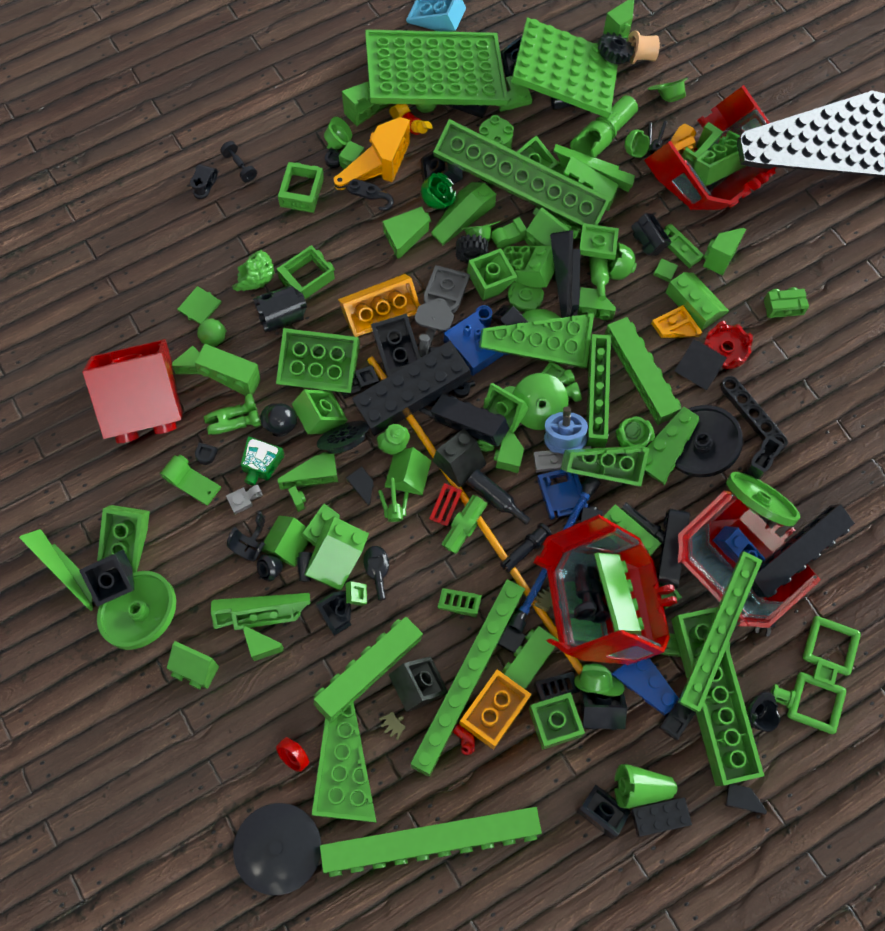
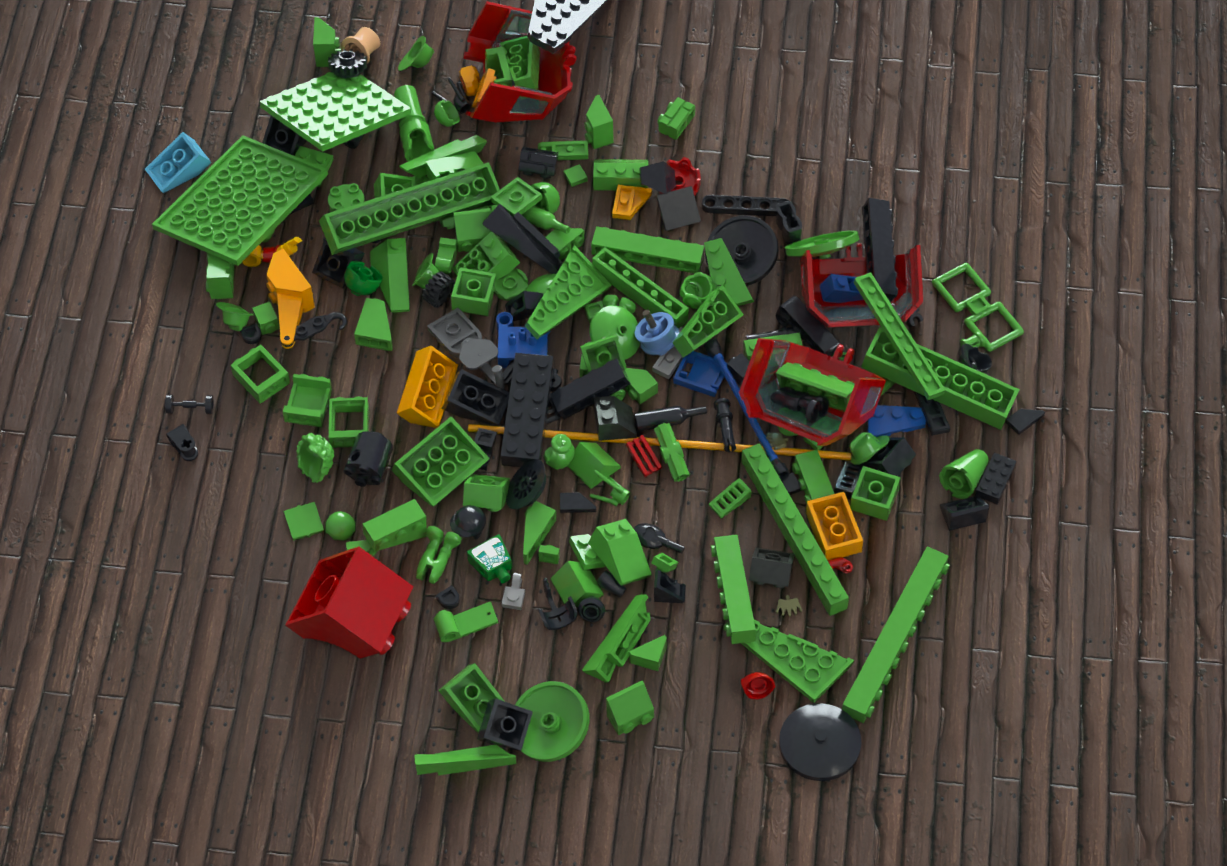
camera: 50 degrees left, 10 degrees down
none -> bright green panel [283,374,332,427]
none -> black slope [639,161,676,195]

